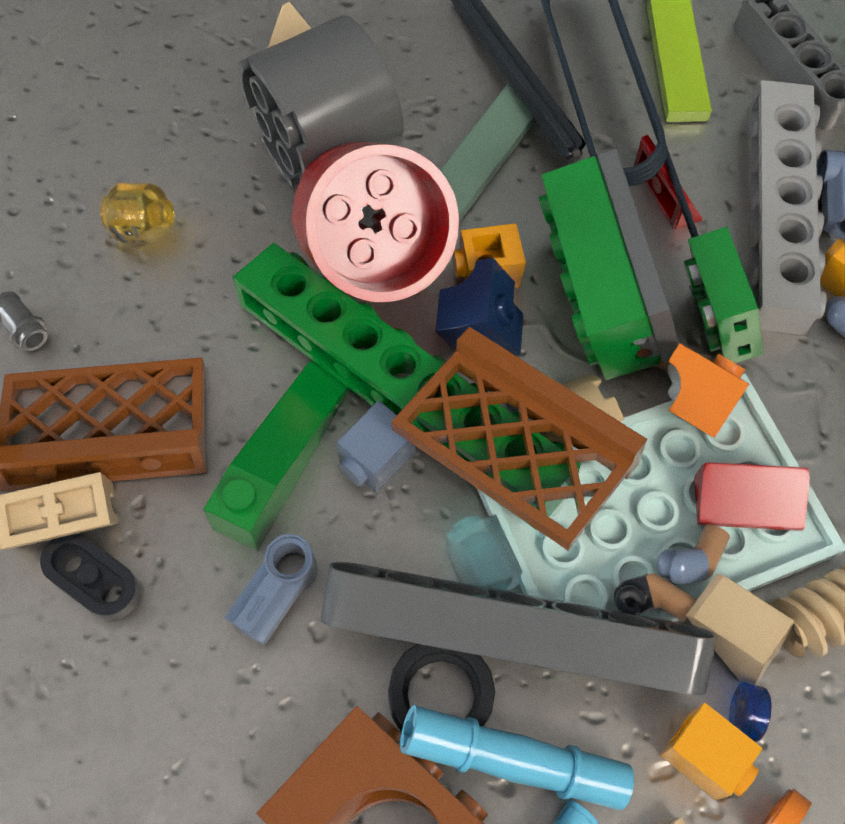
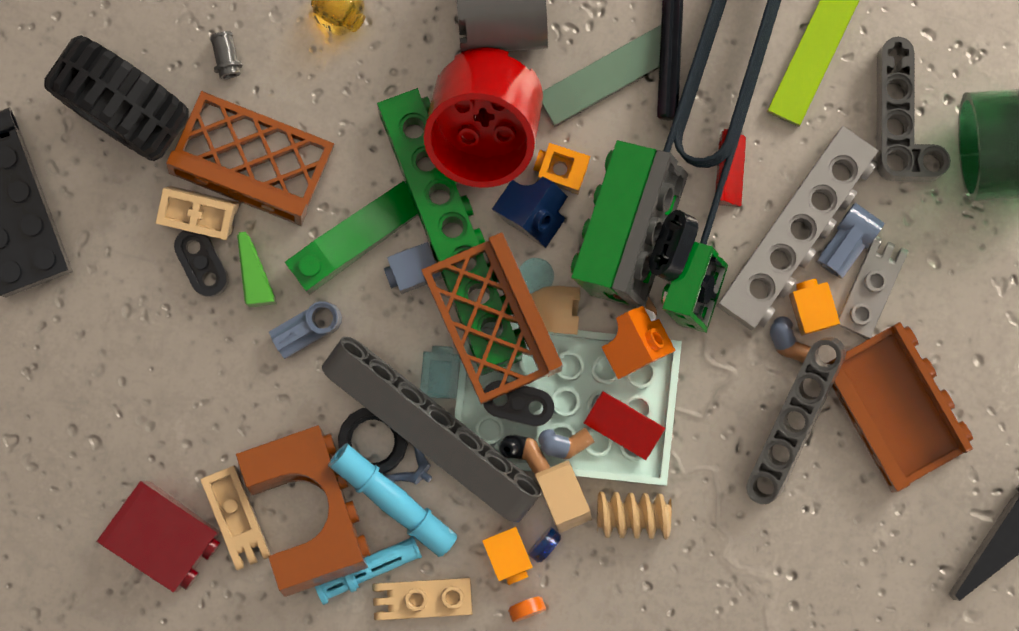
camera: 30 degrees right, 20 degrees up
none -> bright green slope [237,232,277,307]
none -> sand blue piece [384,447,432,484]
none -> black plate [483,380,554,426]
none -> black beam [649,210,699,281]

